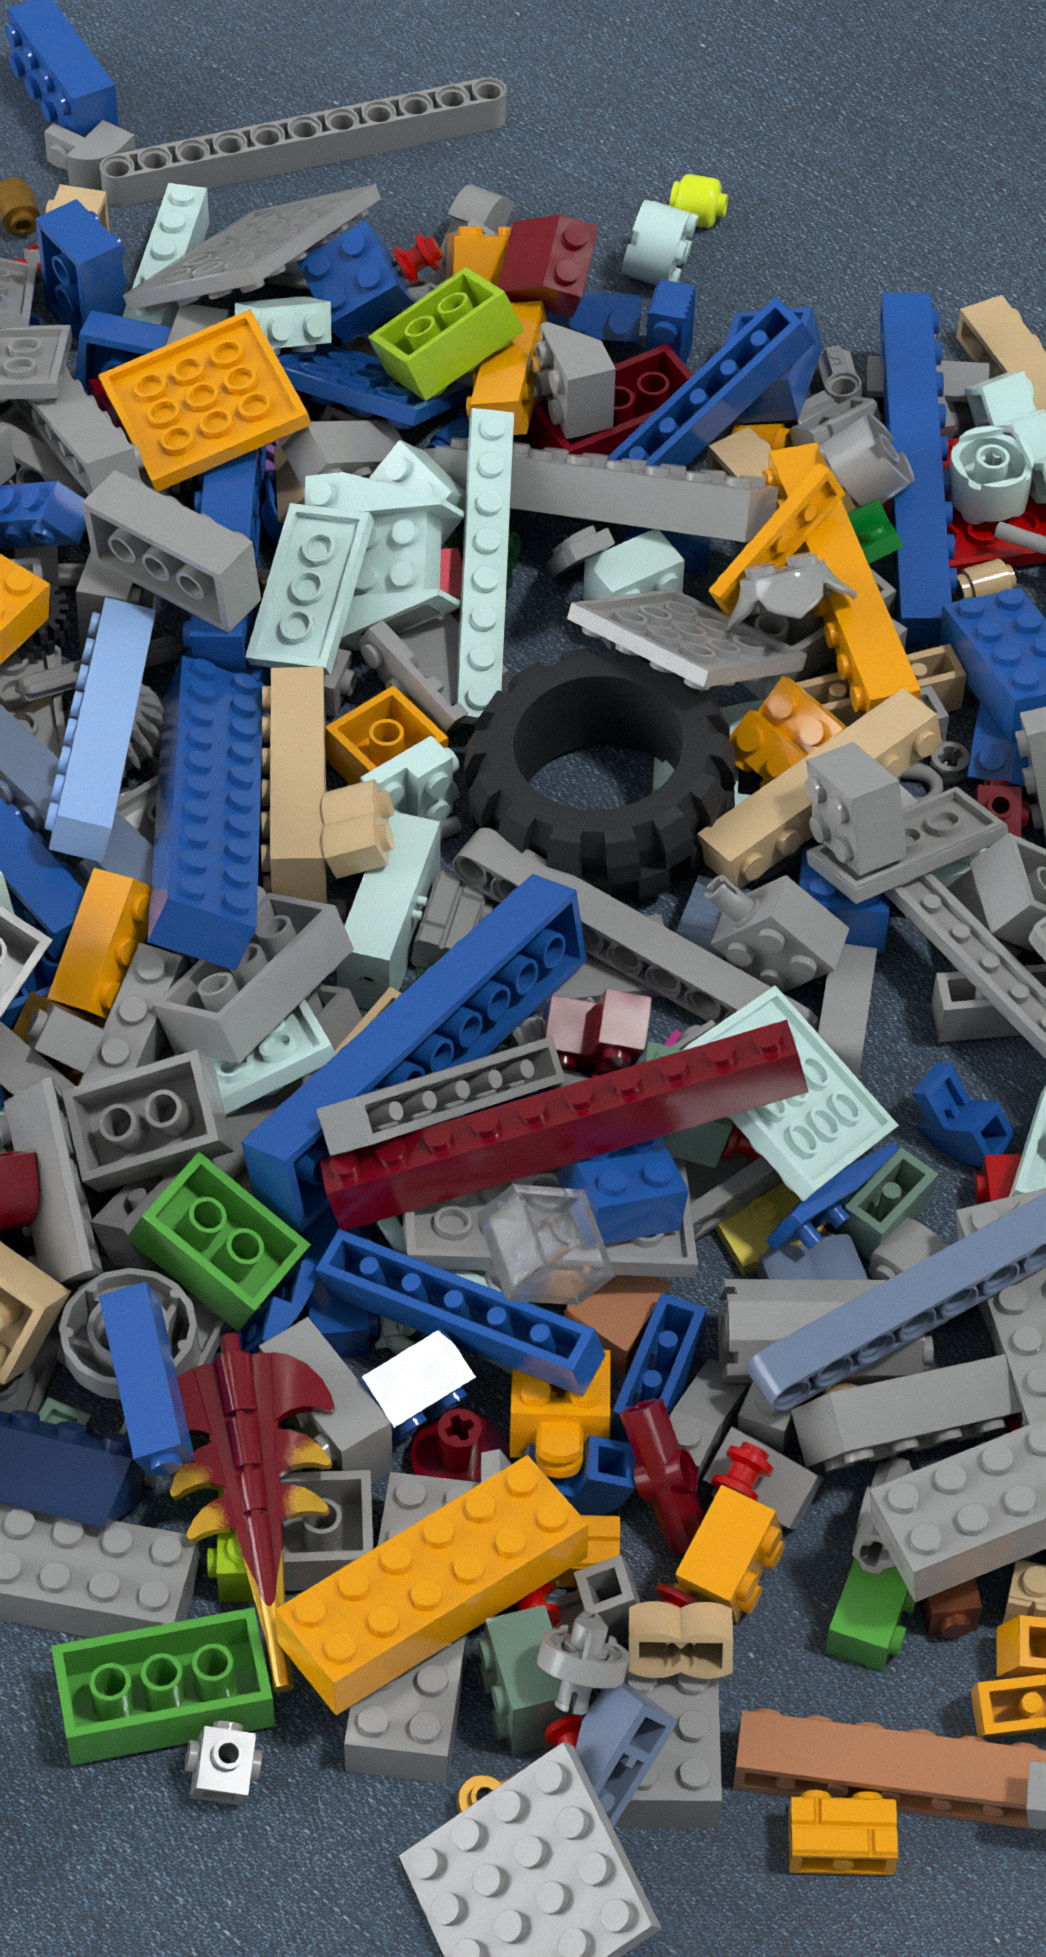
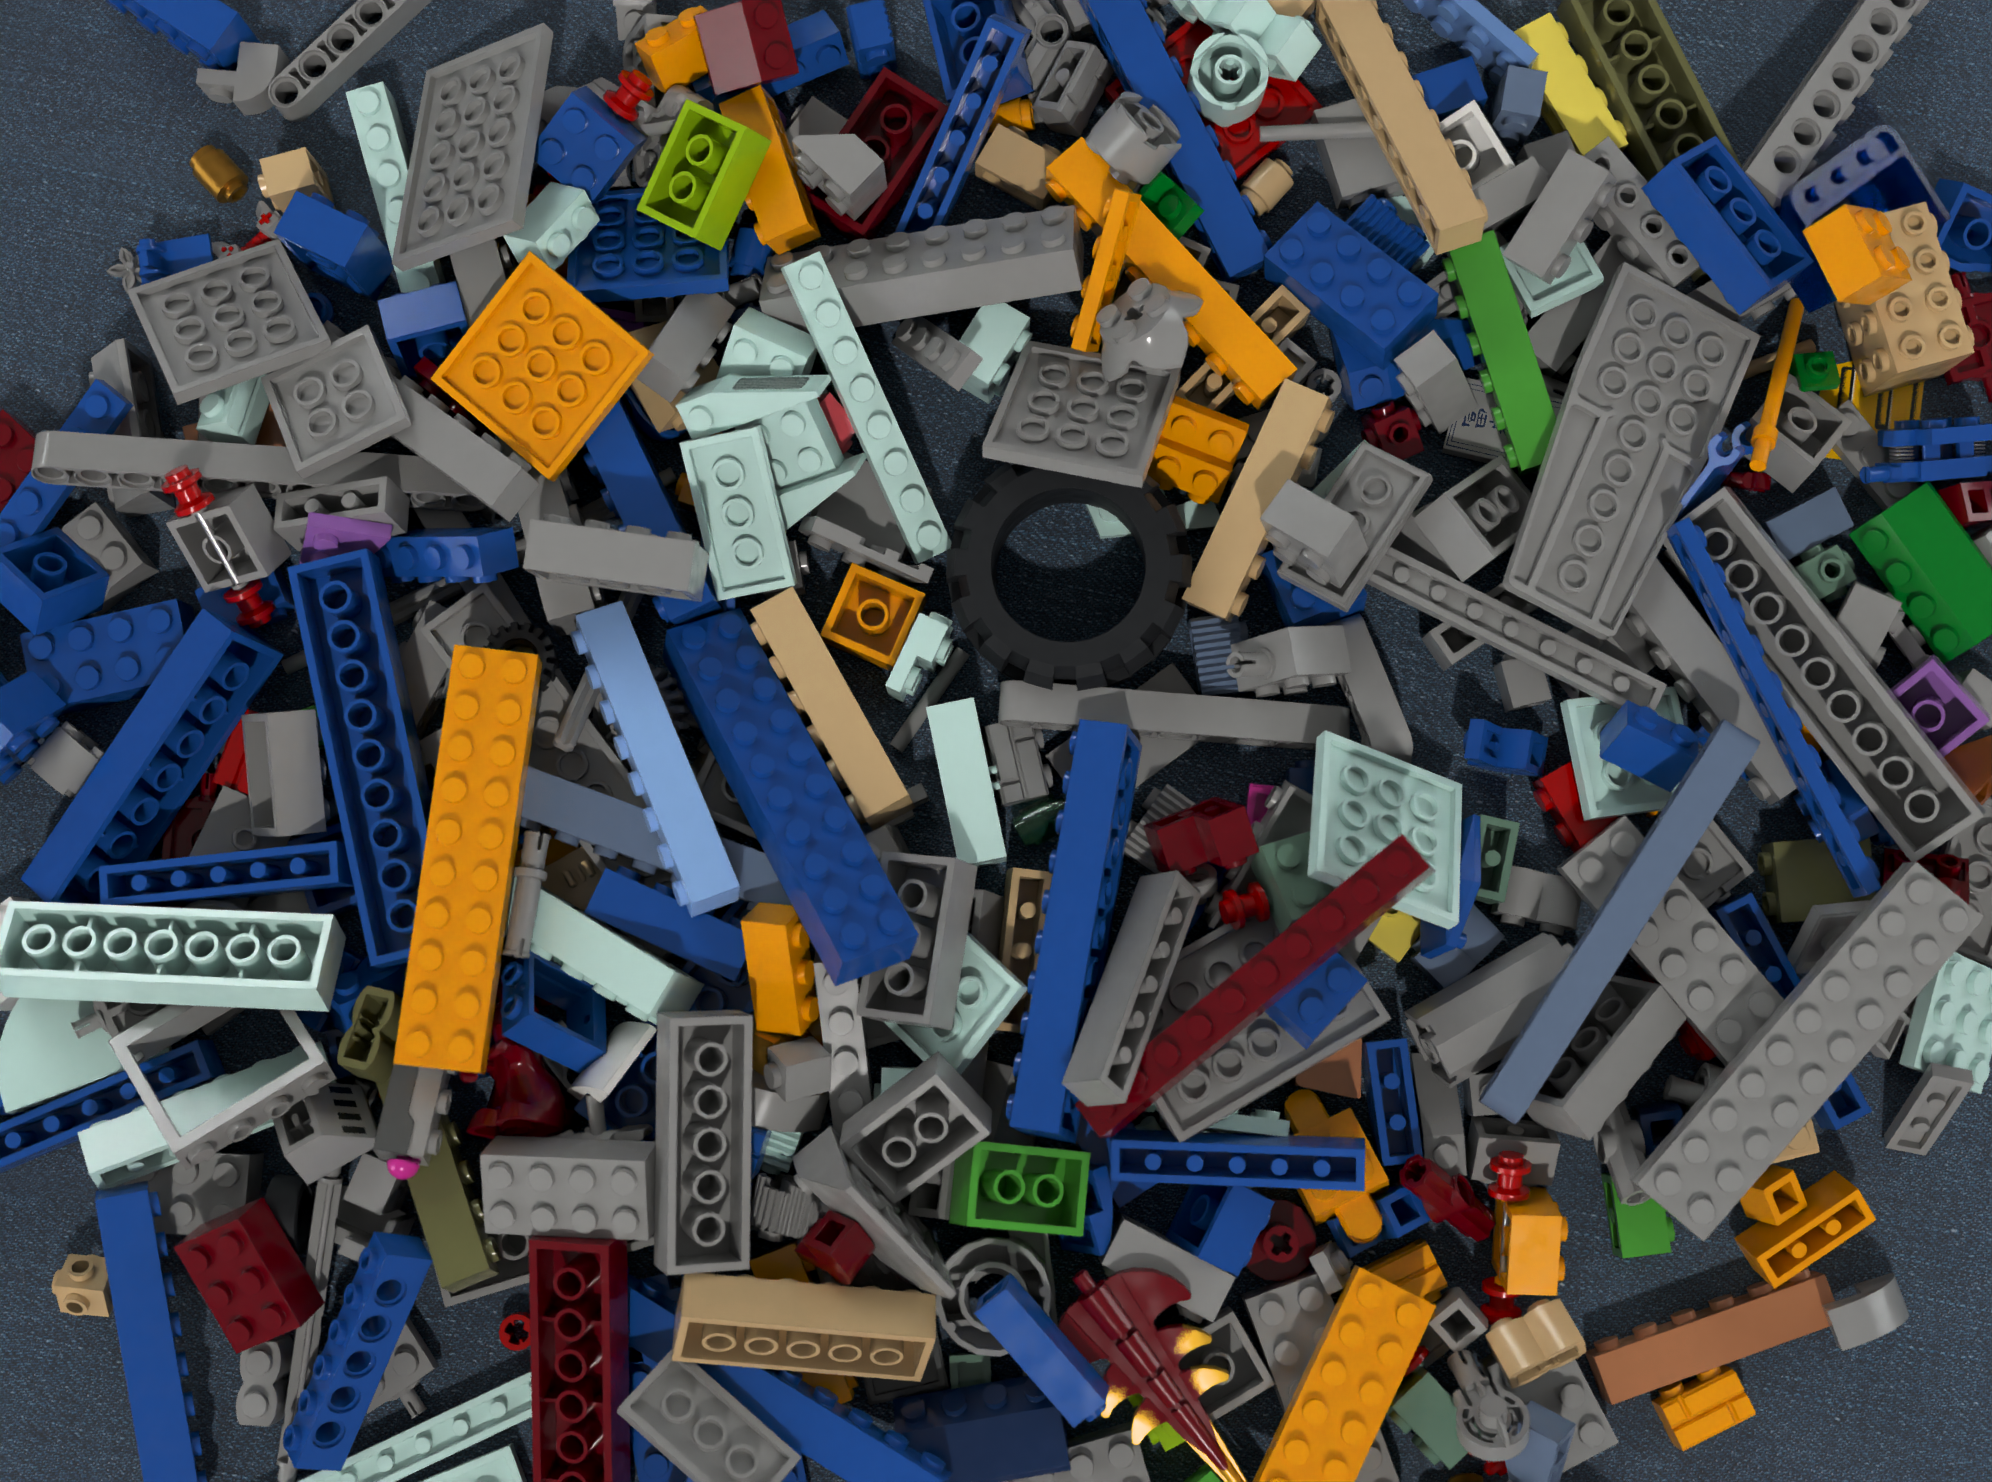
camera: 25 degrees left, 30 degrees up
tan brick [322,779,395,879] -> none
clear brick [477,1184,615,1305] -> none
none -> light grey brick [1493,654,1552,713]

